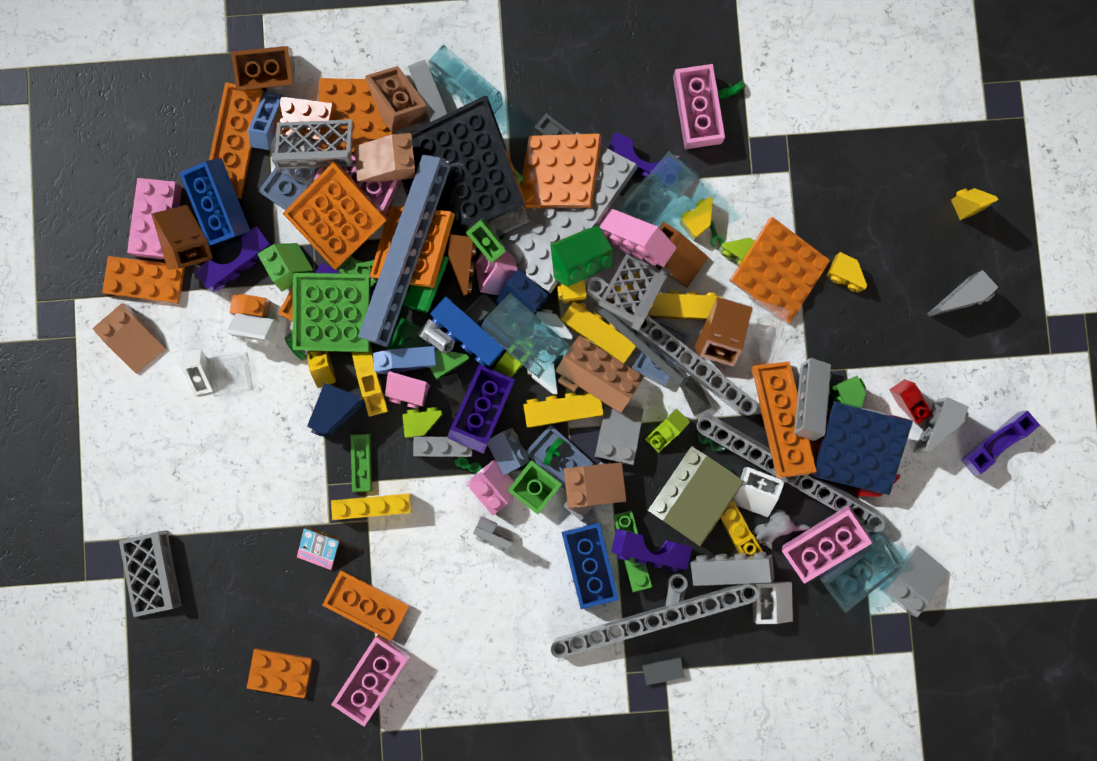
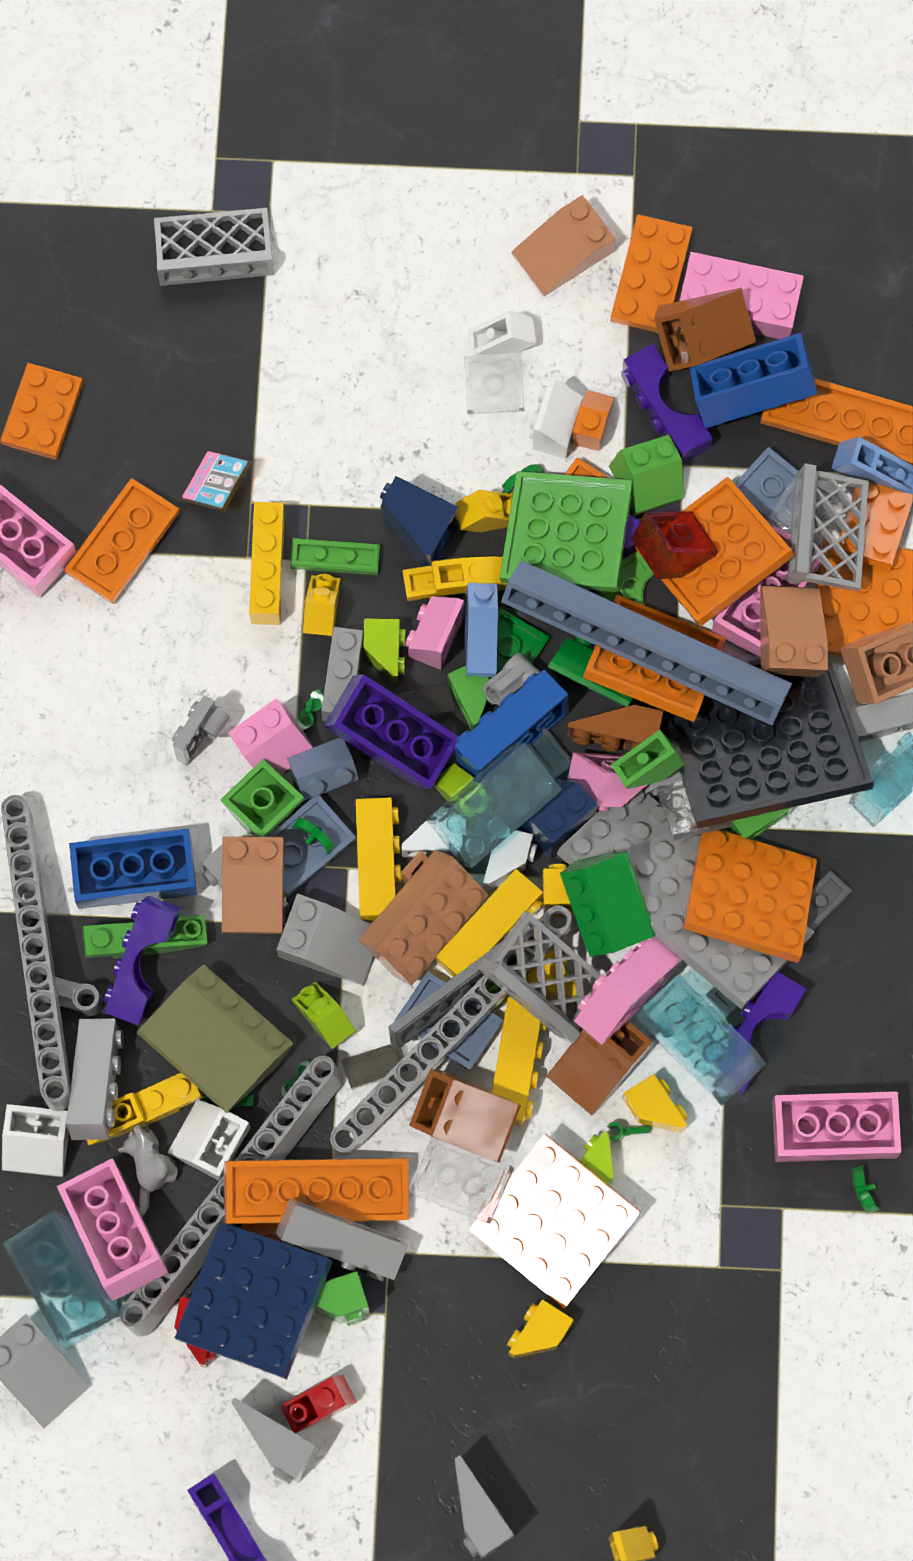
camera: 95 degrees right, 10 degrees down
none -> yellow slope [303,574,341,636]
none -> clear red slope [631,511,719,579]

